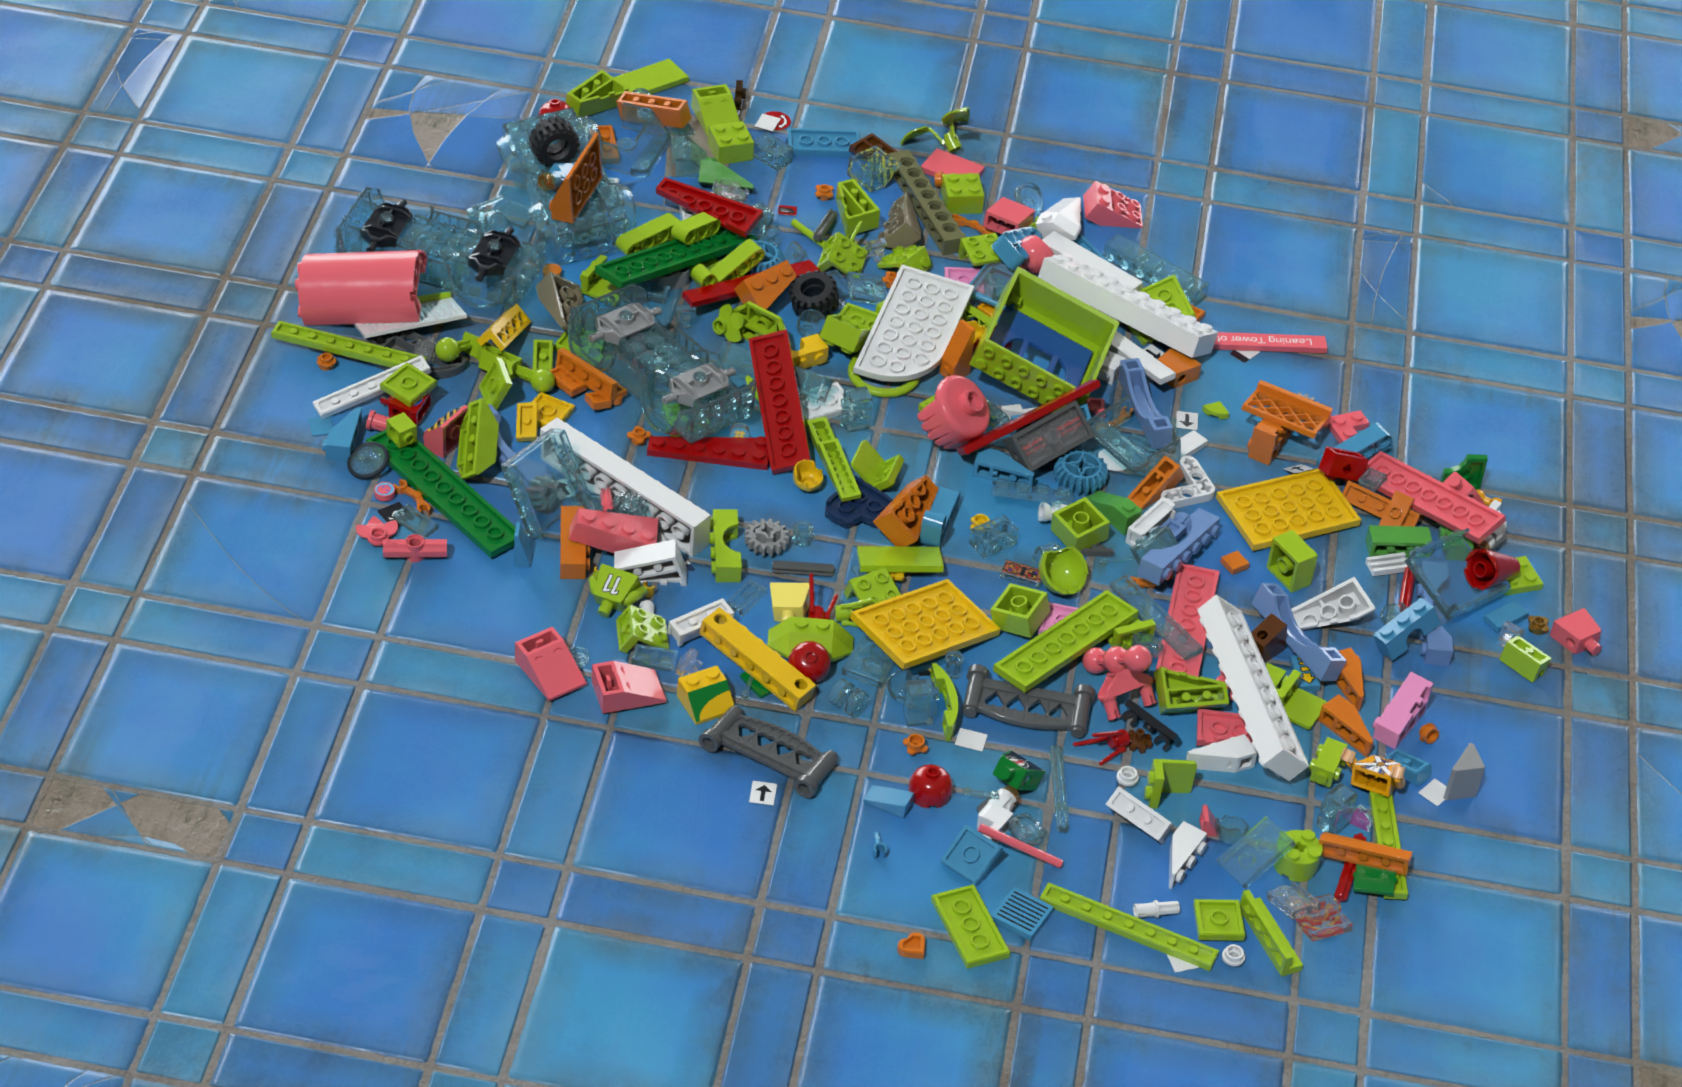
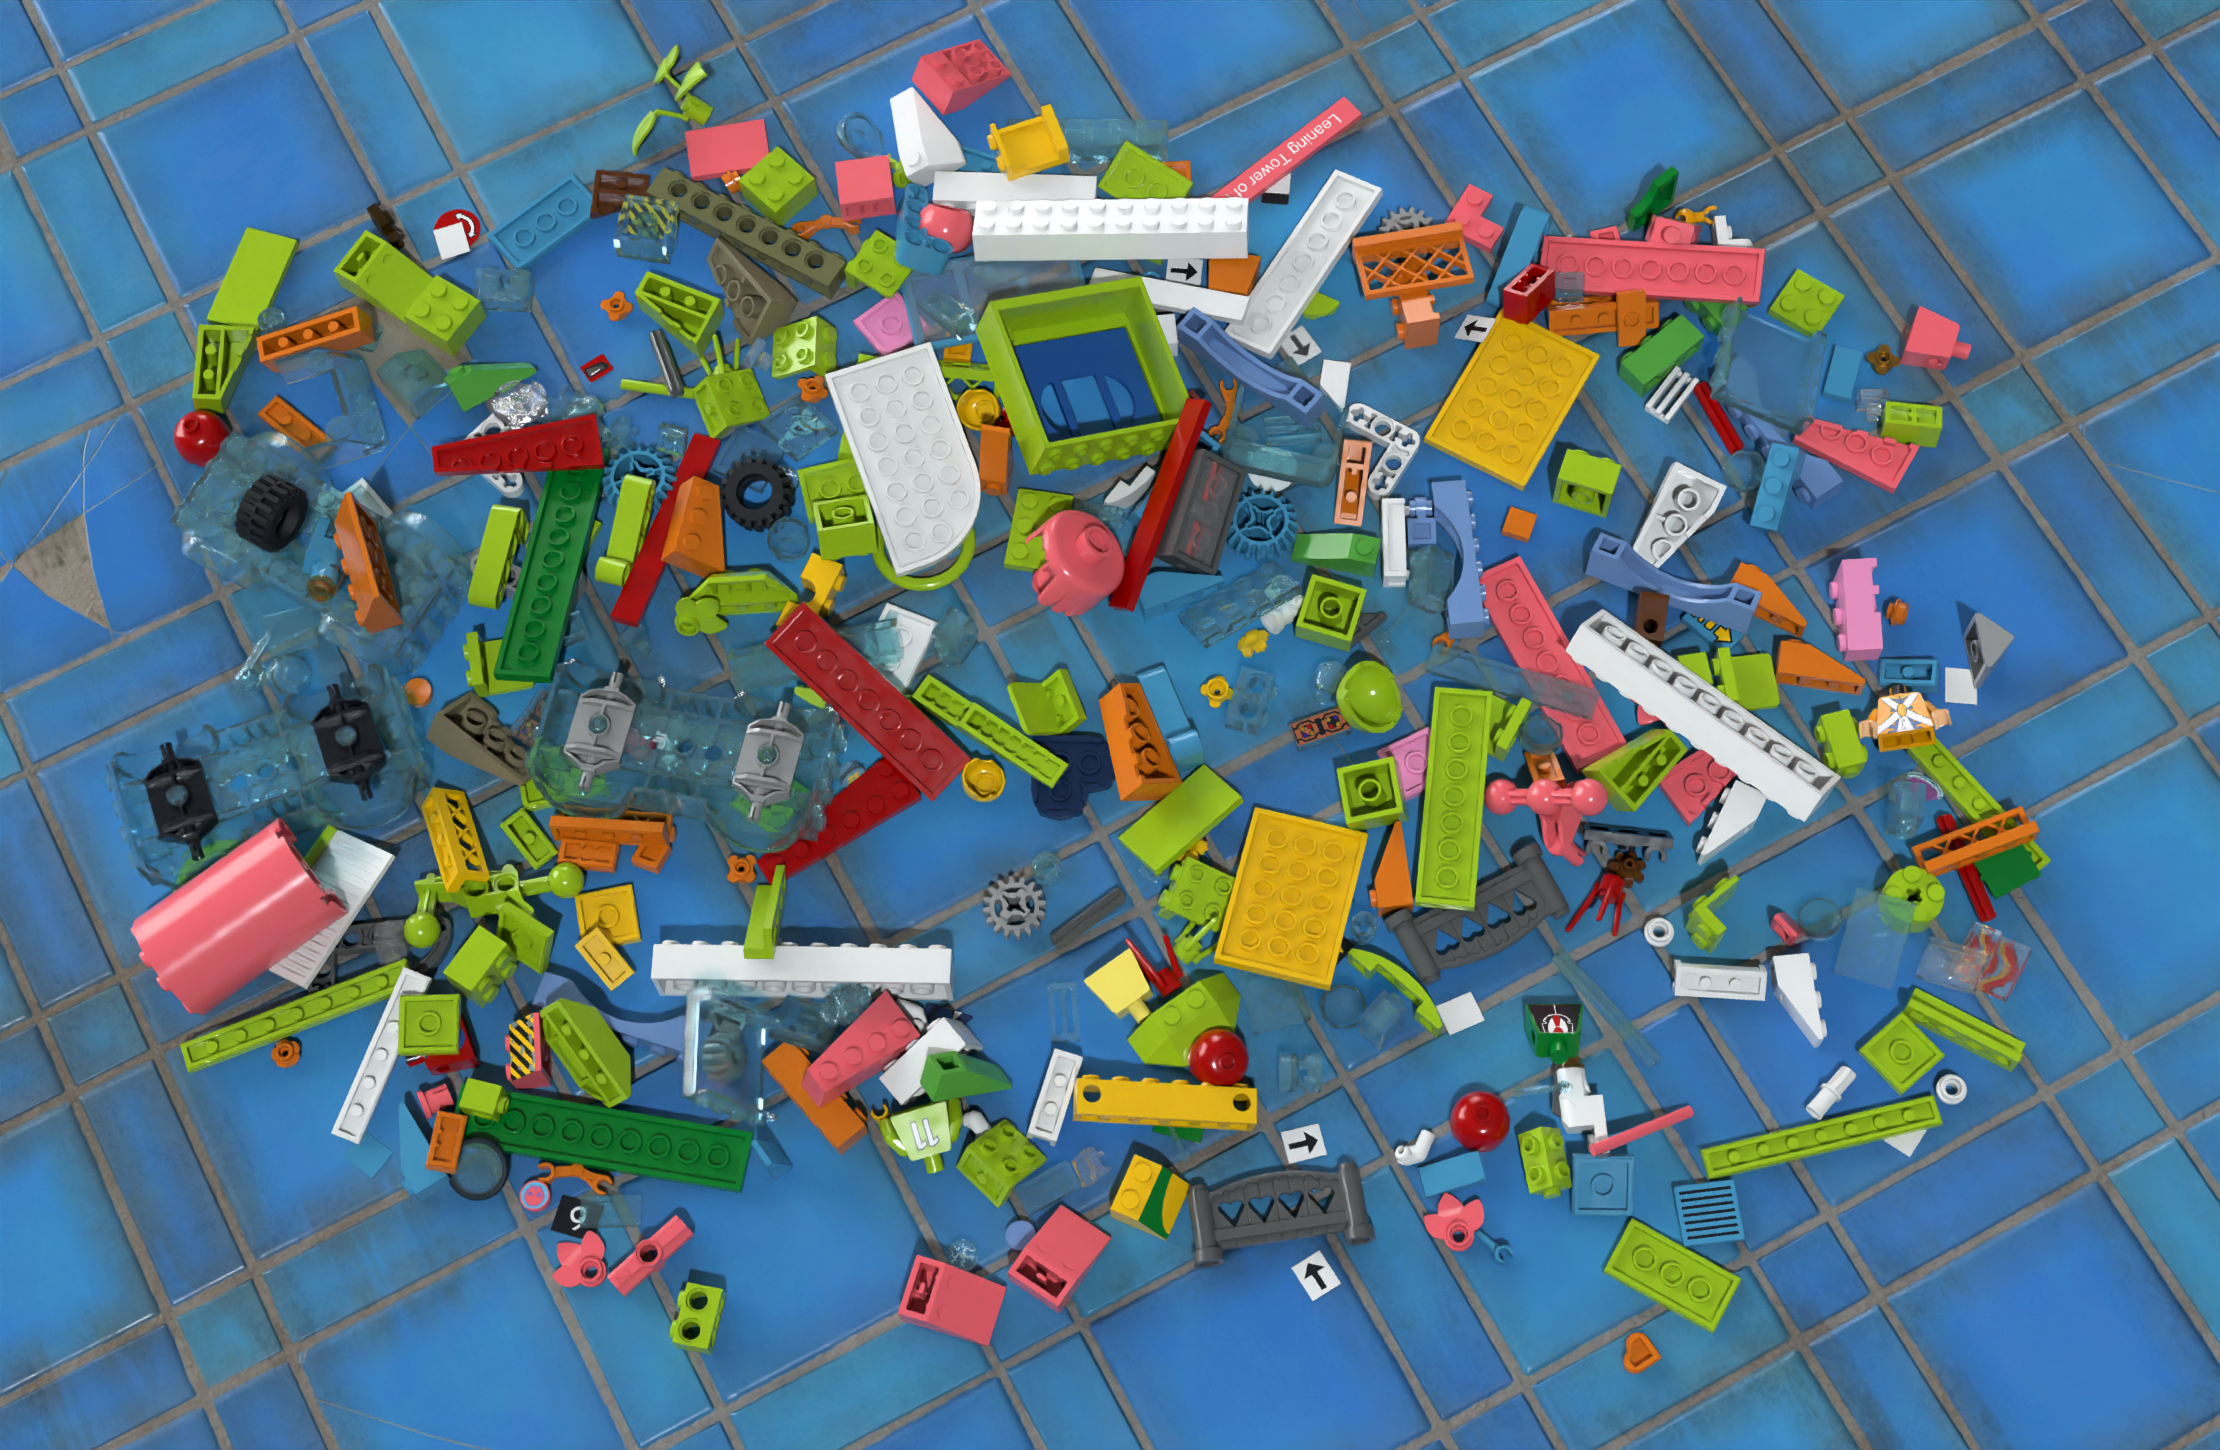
camera: 30 degrees left, 25 degrees up
coral axle [600,486,613,512] -> none
lime beam [671,212,721,245] -> none
lime arch [709,509,742,582] -> none
orange plate [903,734,928,755] -> none
clear light blue hat [1009,813,1047,847] -> none
red cone [1464,548,1520,590] -> none
none -> orange plate [425,1111,468,1174]
none -> lime brick [443,925,519,1008]
none -> lime brick [669,1282,727,1355]
none -> lime fence [743,865,787,959]
none -> bright green slope [920,1051,1012,1102]
none -> yellow panel [987,104,1070,182]
none -> white plate [1225,169,1383,360]
none -> yellow plant [1237,629,1270,658]
none -> white sticker [1281,1123,1327,1164]
none -> orange slope [1369,821,1414,917]
none -> white arm [1395,1130,1435,1166]
none -> coral plate [1424,1193,1484,1252]
none -> lime brick [1518,1126,1572,1199]
none -> coral wing [1792,417,1920,494]

